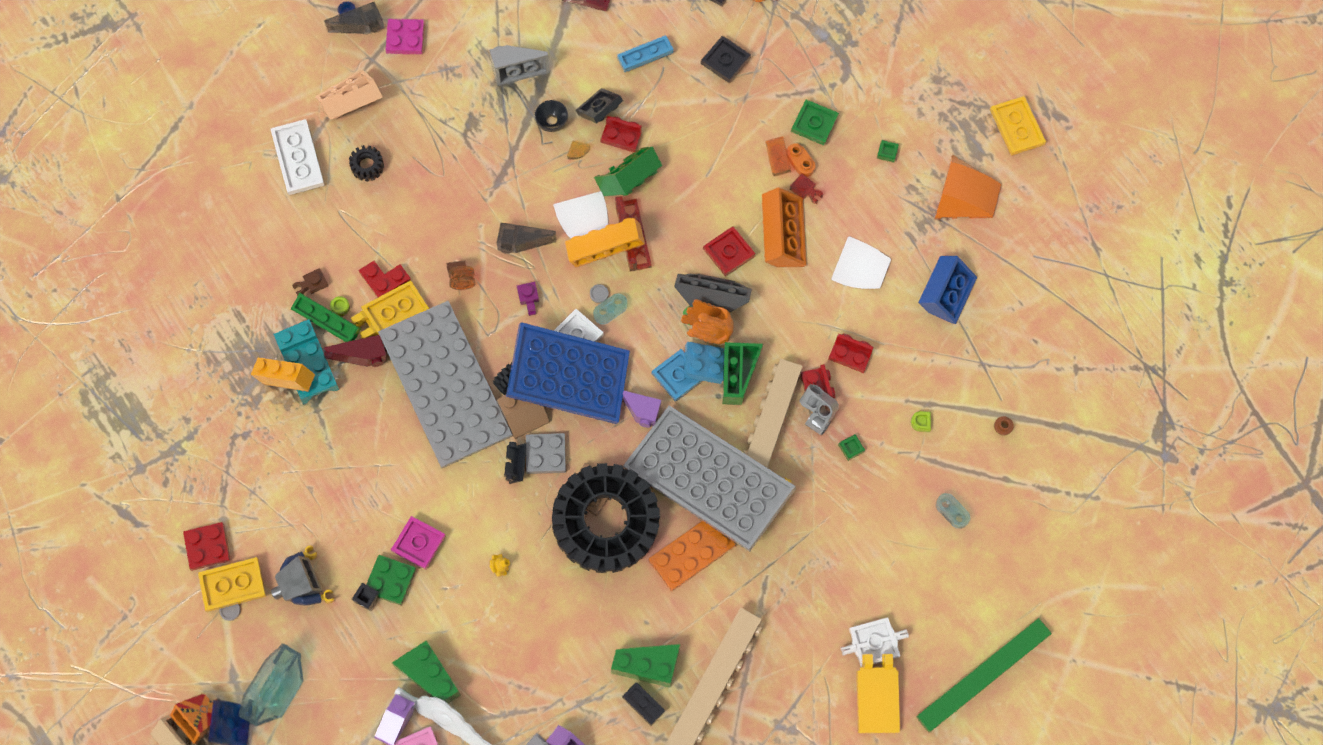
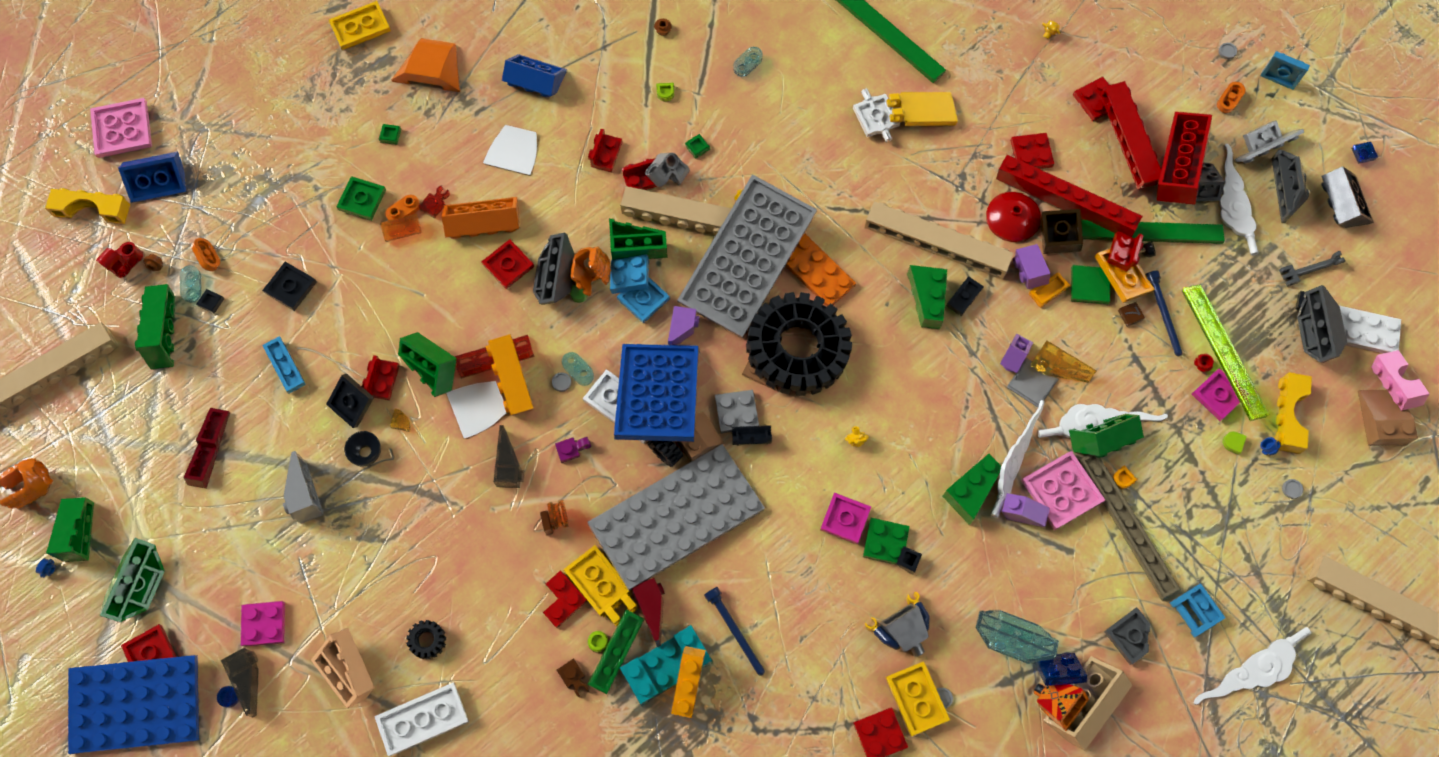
camera: 95 degrees left, 0 degrees up
none -> dark blue piece [704,587,765,676]

